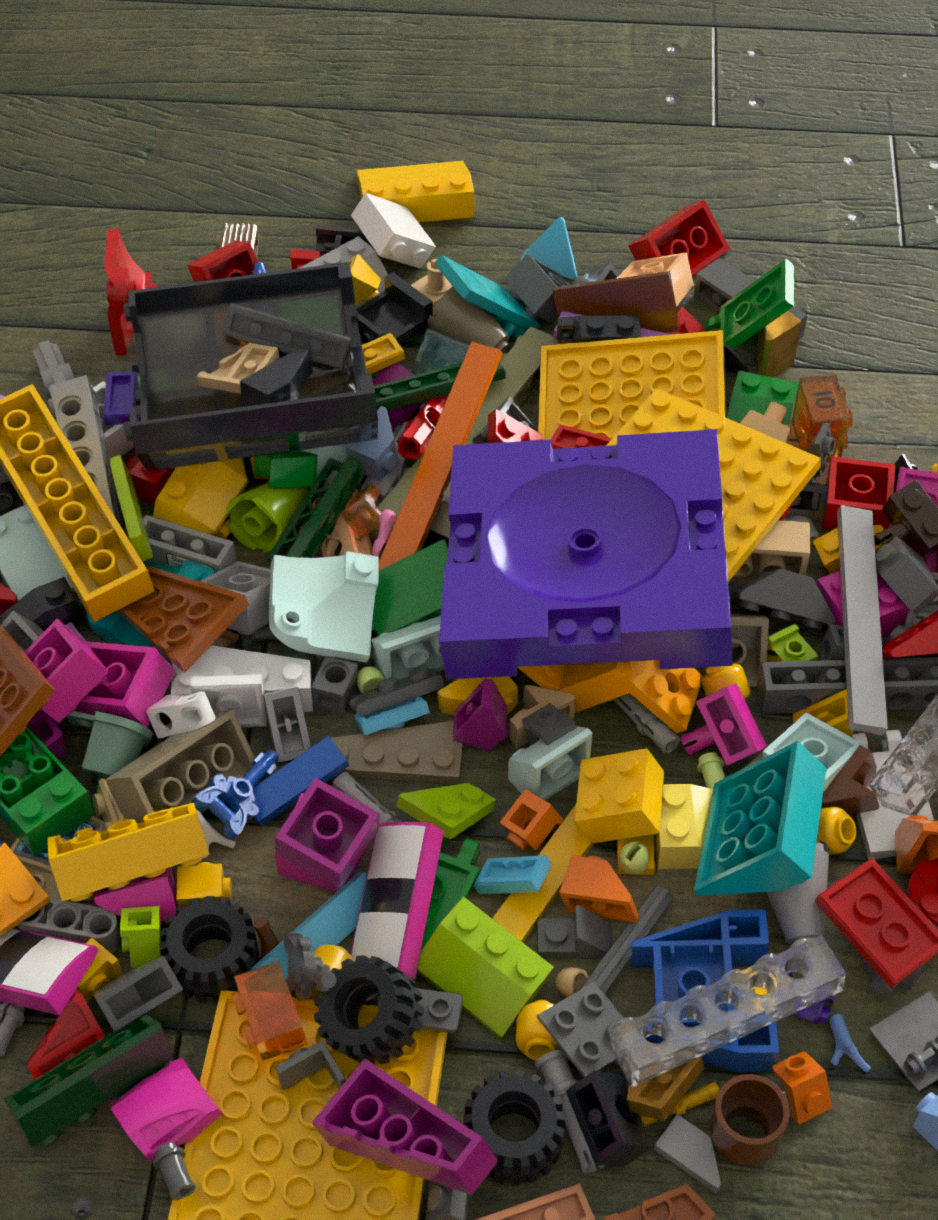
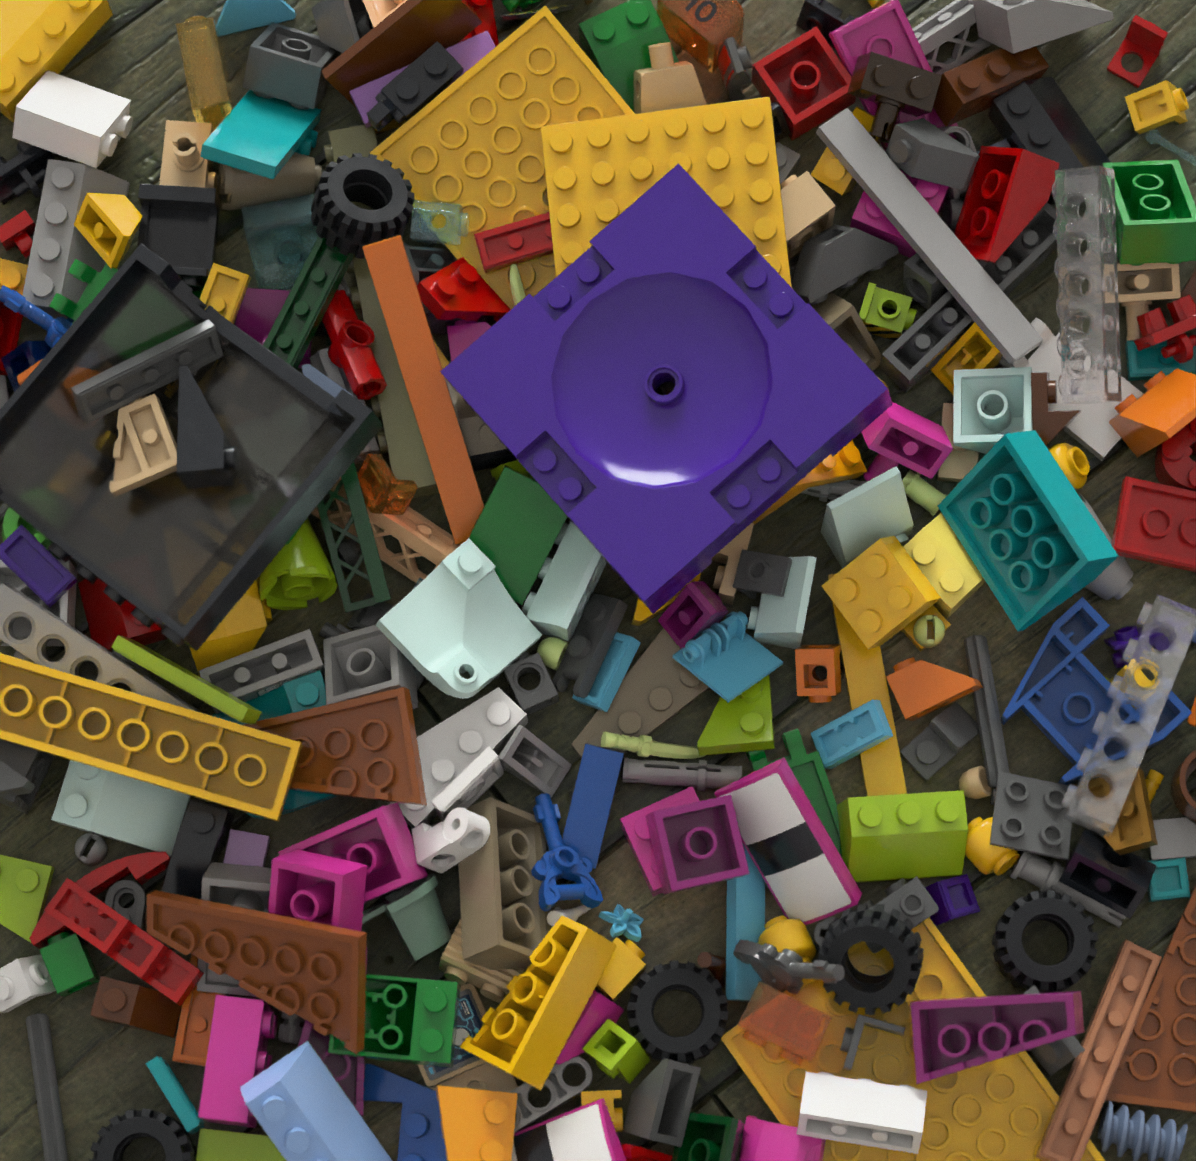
camera: 40 degrees left, 25 degrees up
bright pink piece [372,509,396,561] -> none
none -> clear yellow brick [176,16,234,130]
none -> black tyre [310,153,415,259]
none -> clear light blue brick [410,200,469,245]
none -> medium azure plant [598,904,644,942]
none -> yellowish green piece [601,732,706,759]
none -> medium azure hinge [672,611,783,702]
none -> white brick [797,1072,927,1154]
none -> light aqua slope [821,466,914,569]
none -> dark purple slope [925,874,980,926]
none -> teal tile [1147,857,1191,902]

